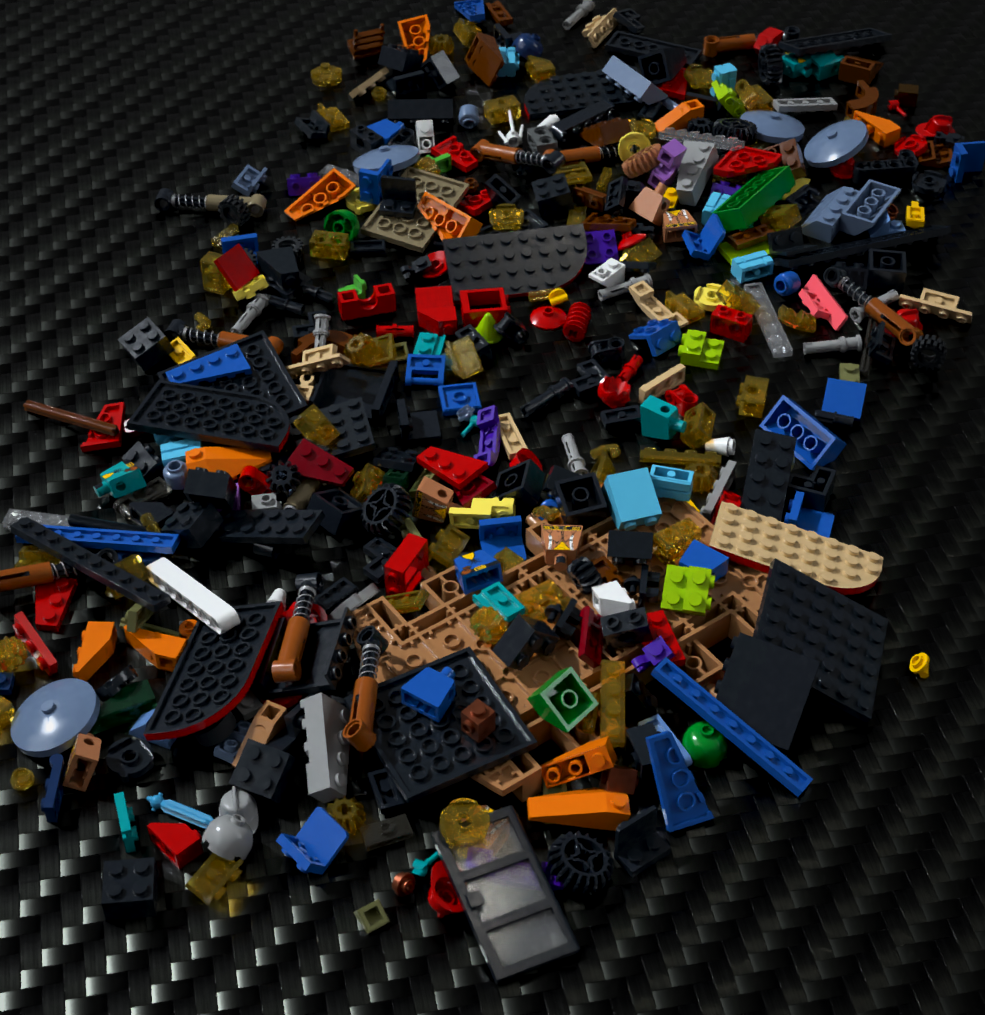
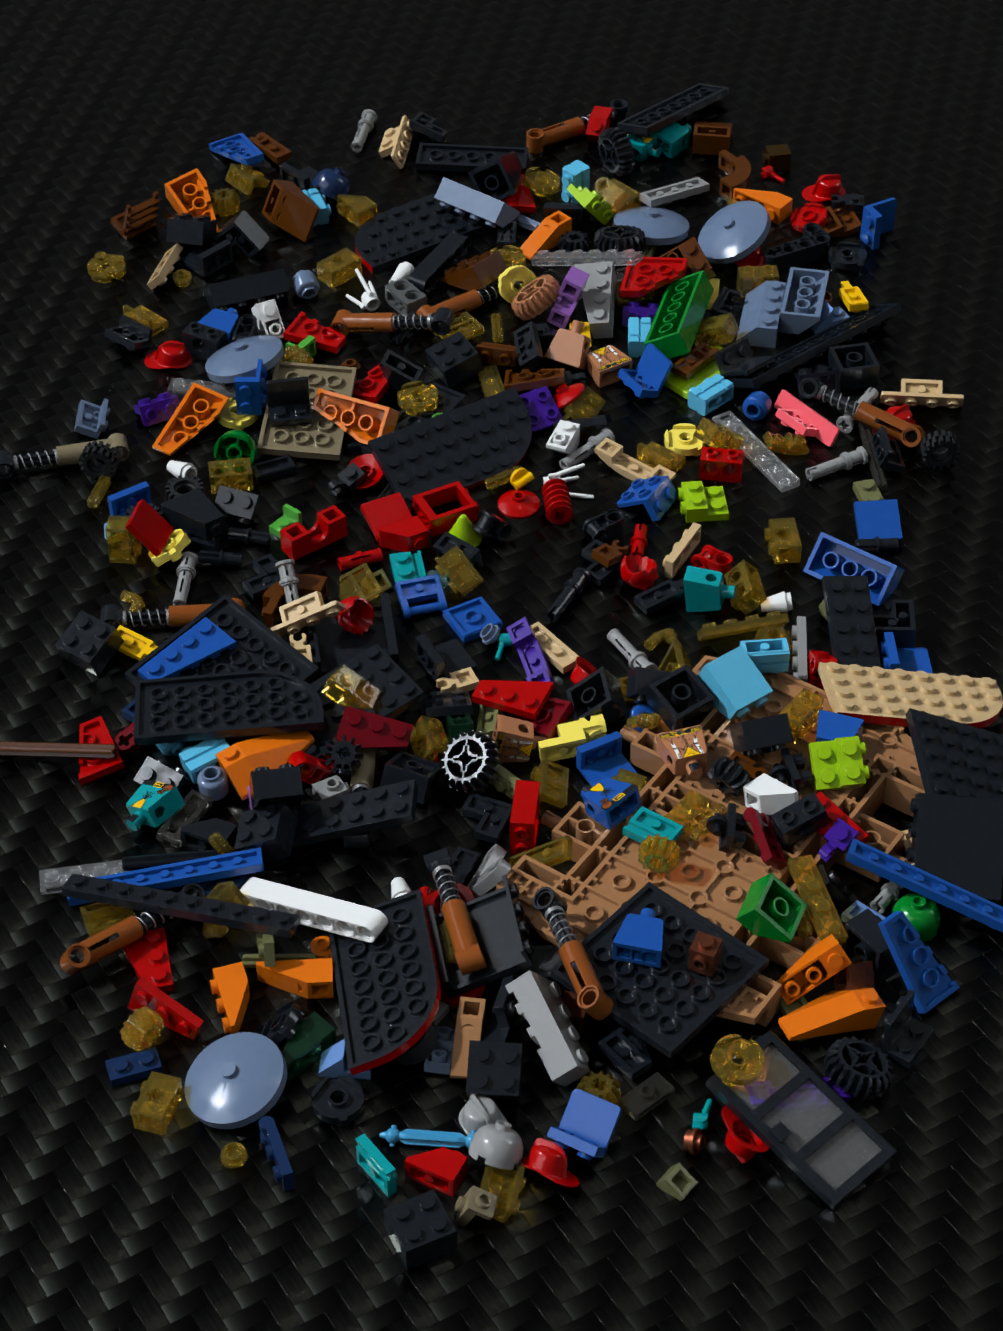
camera: 20 degrees left, 0 degrees up
nougat torso [62,733,102,792] -> none
clear yellow gear [344,332,377,366] -> none
black brick [492,614,560,671] -> none
none -> red piece [144,340,193,370]
none -> white cone [167,460,197,478]
none -> black bracket [214,485,261,525]
none -> red hair [335,596,375,635]
none -> tan plate [436,667,479,694]
none -> dark tan bracket [454,1185,497,1227]
none -> red piece [520,1138,580,1188]
none -> white plant [543,463,594,499]
none -> reddish brown plate [591,540,629,568]
none -> clear yellow brick [737,265,779,298]
none -> light grey pin [870,881,904,914]

